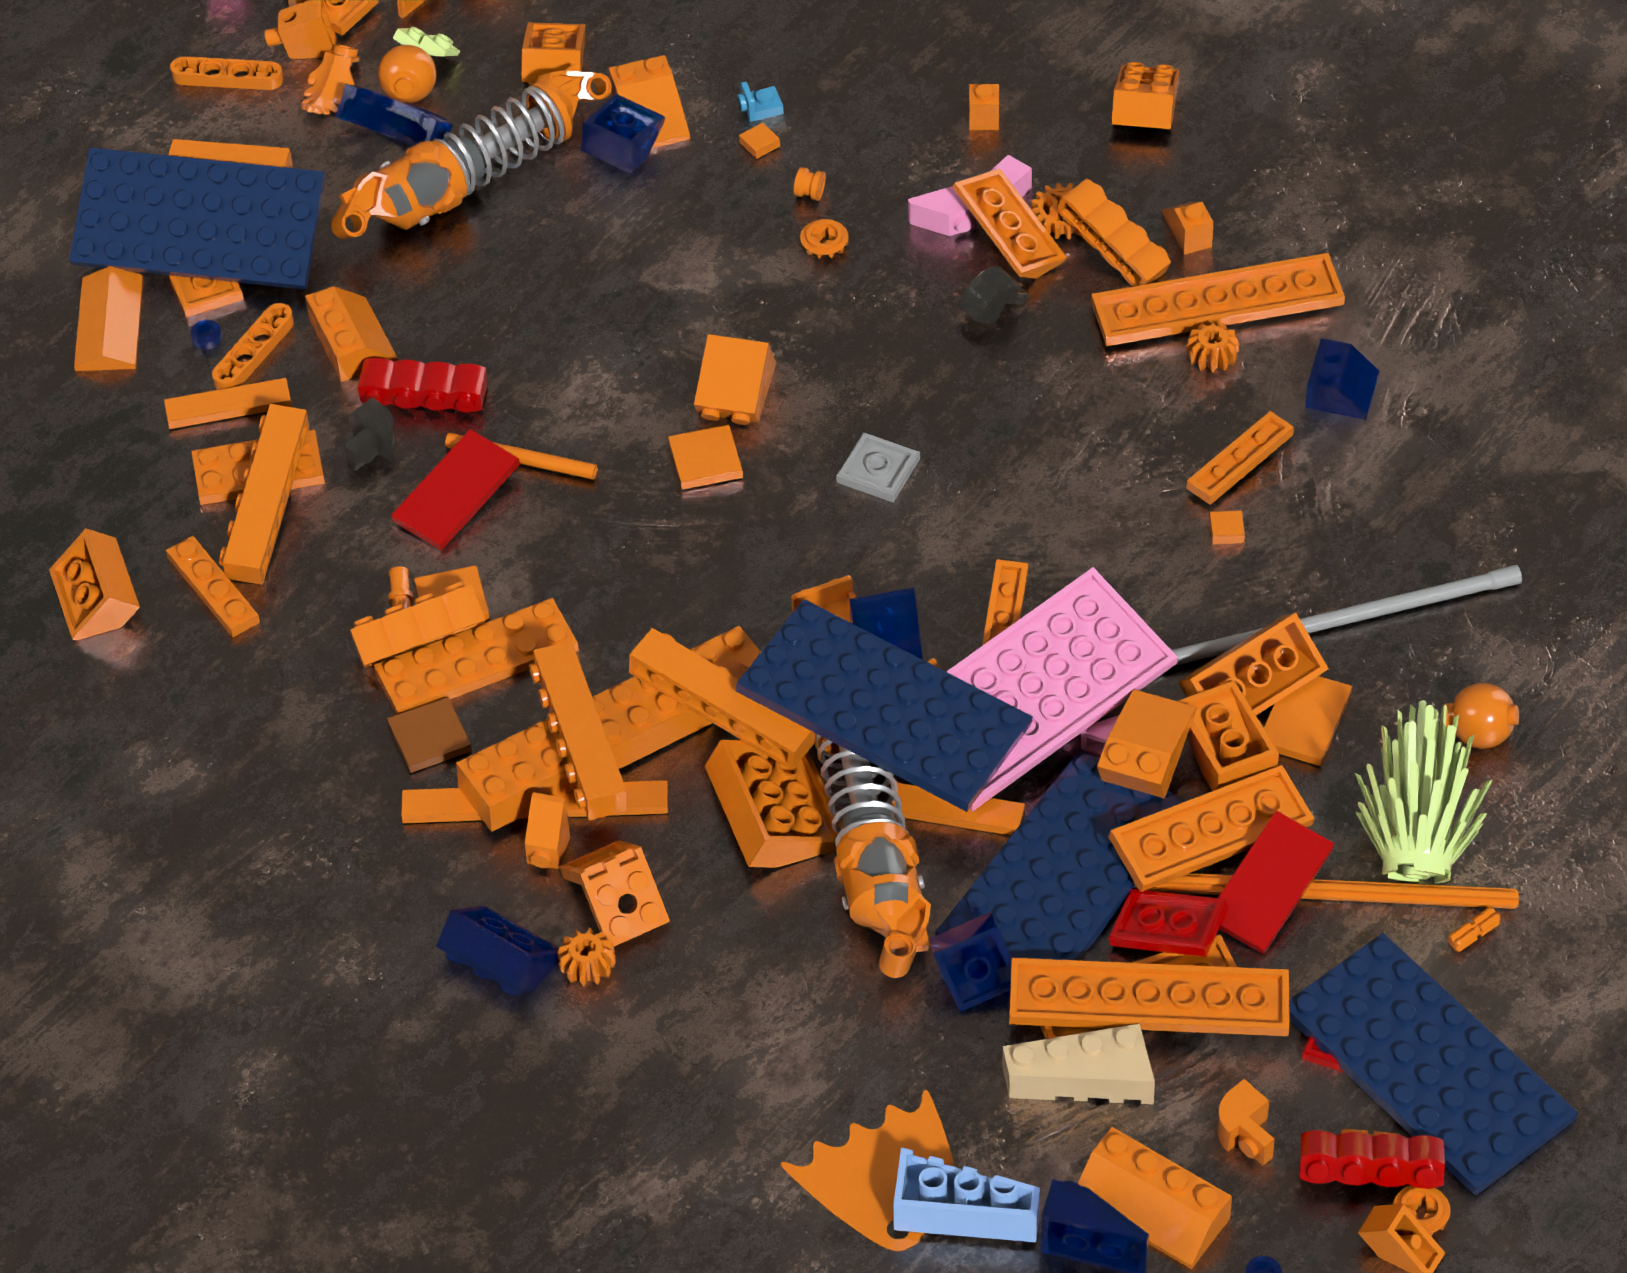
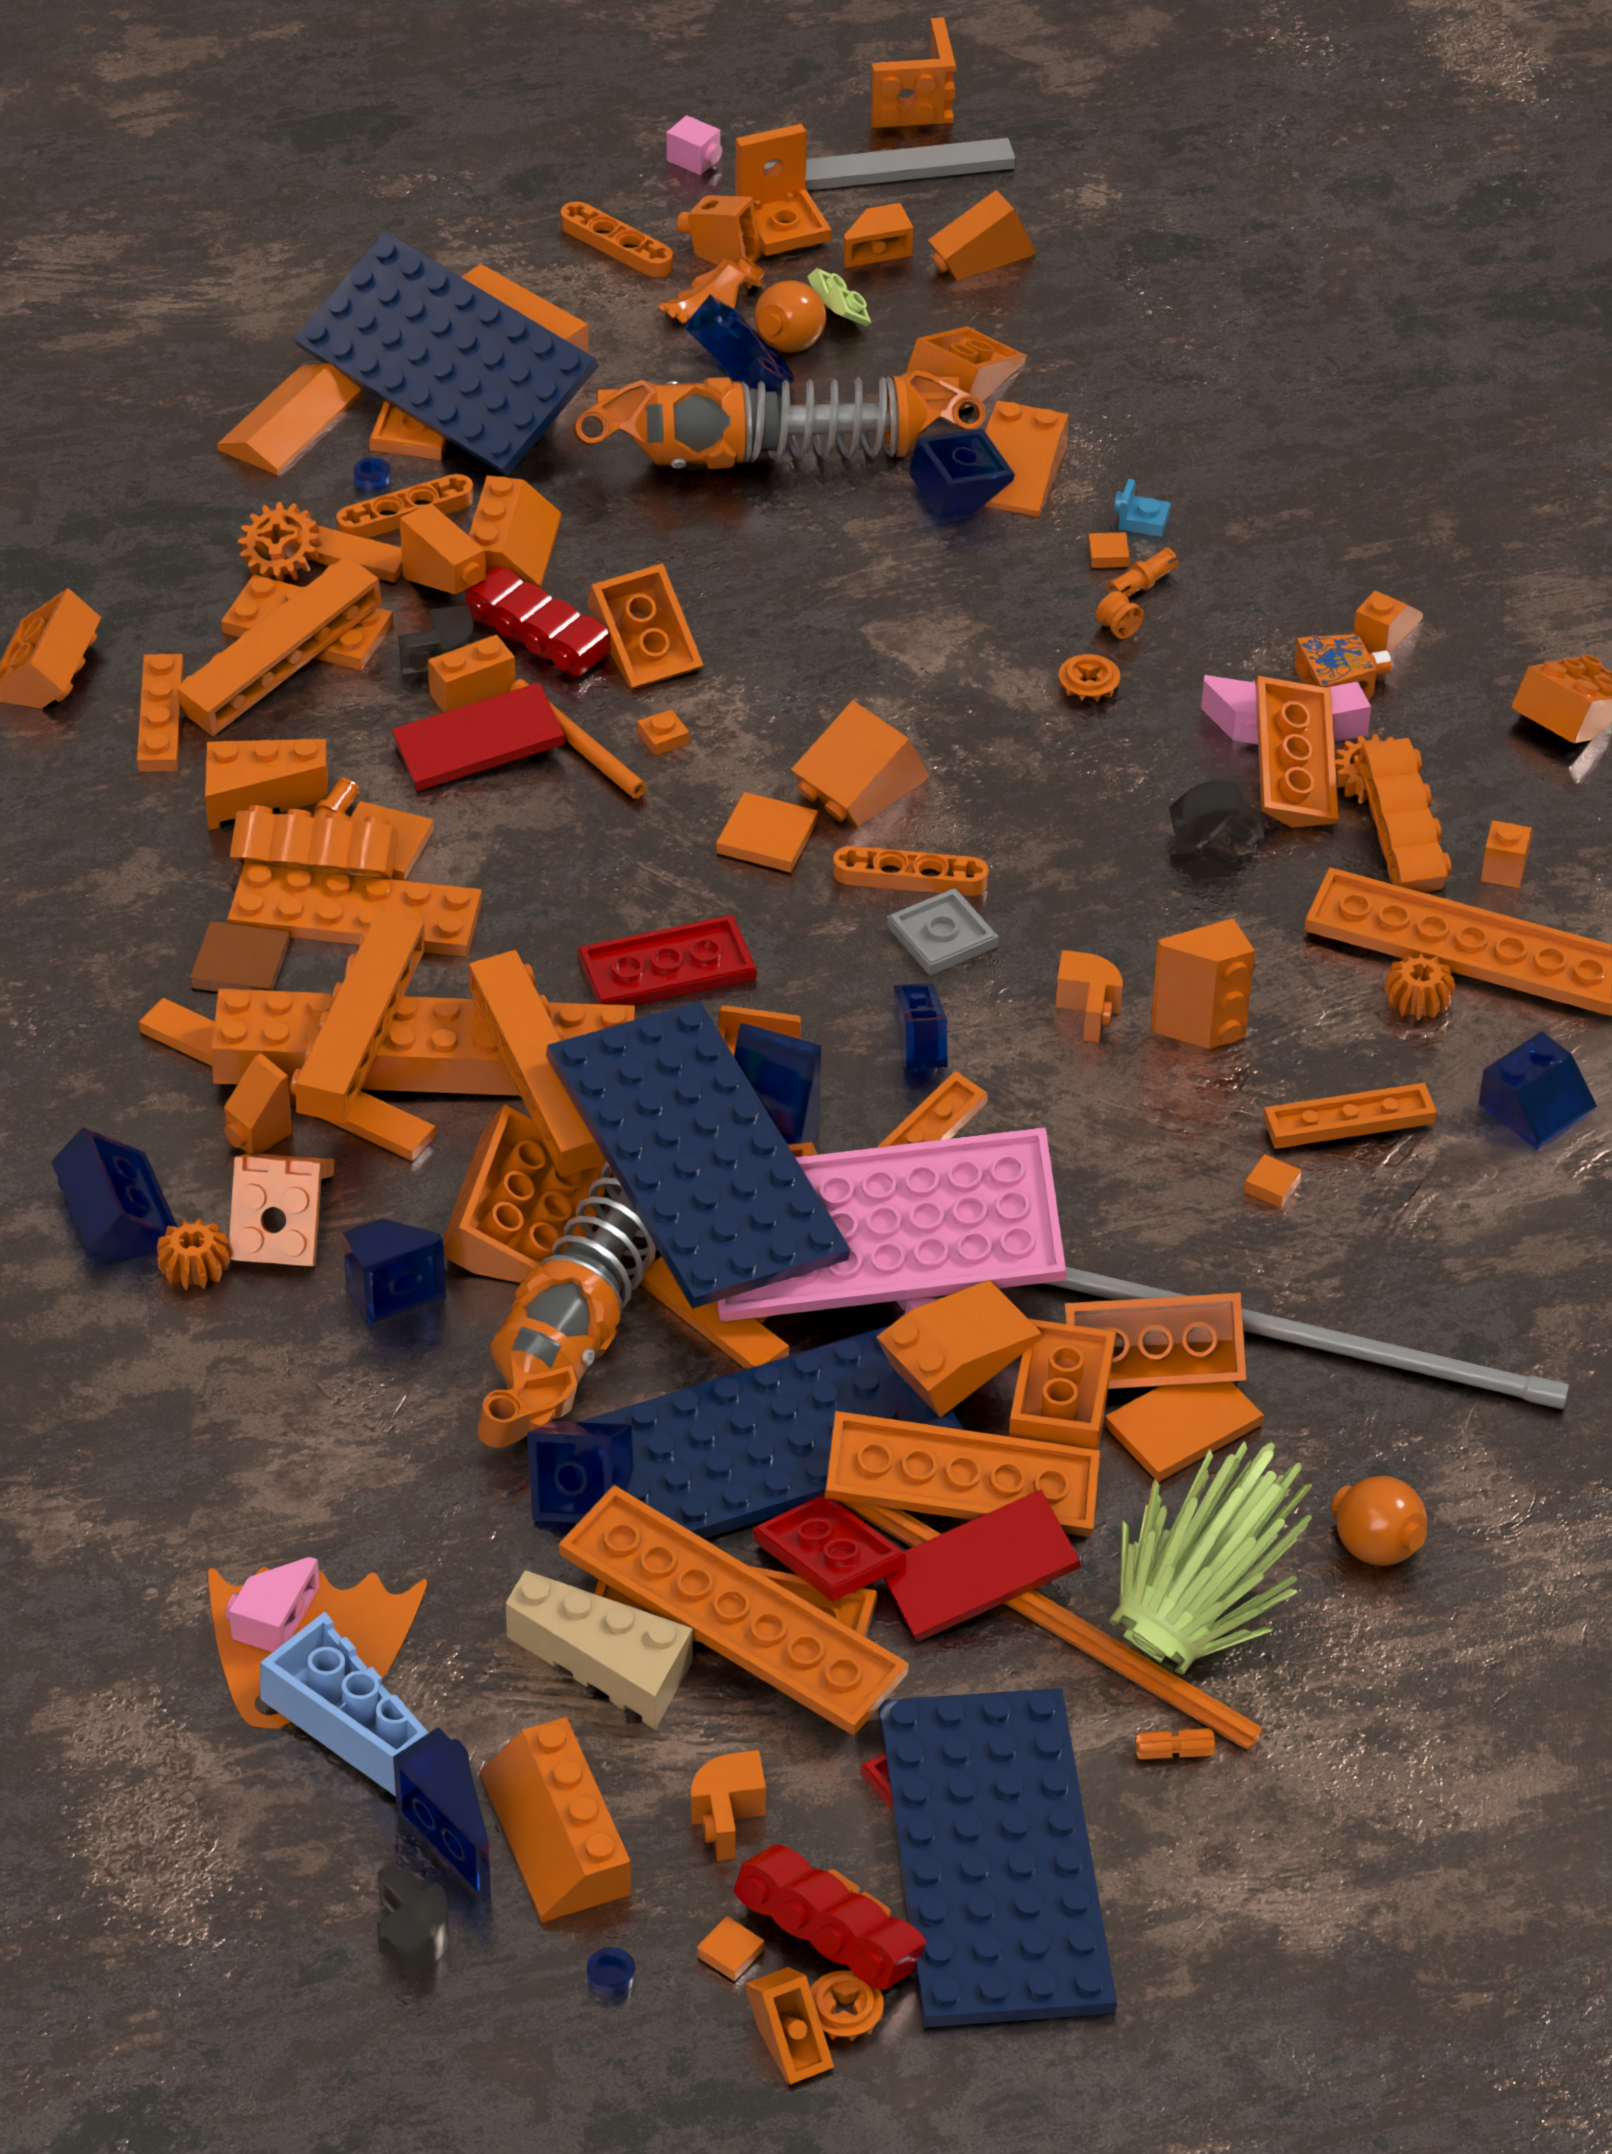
camera: 30 degrees right, 5 degrees down
none -> orange wedge [205,739,329,831]
none -> bright pink slope [226,1557,320,1652]
none -> orange gear [238,502,322,582]
none -> clear blue slope [342,1218,446,1325]
none -> orange slope [400,503,486,595]
none -> orange brick [428,634,516,712]
none -> red tile [577,914,757,1006]
none -> orange slope [586,563,704,690]
none -> orange plate [637,709,690,756]
none -> orange tile [697,1916,765,1982]
none -> orange beam [833,846,989,896]
none -> clear blue slope [893,983,948,1074]
none -> orange brick [1055,950,1123,1042]
none -> orange pin [1106,547,1179,597]
none -> orange slope [1150,918,1255,1049]
none -> orange torso [1294,634,1392,700]

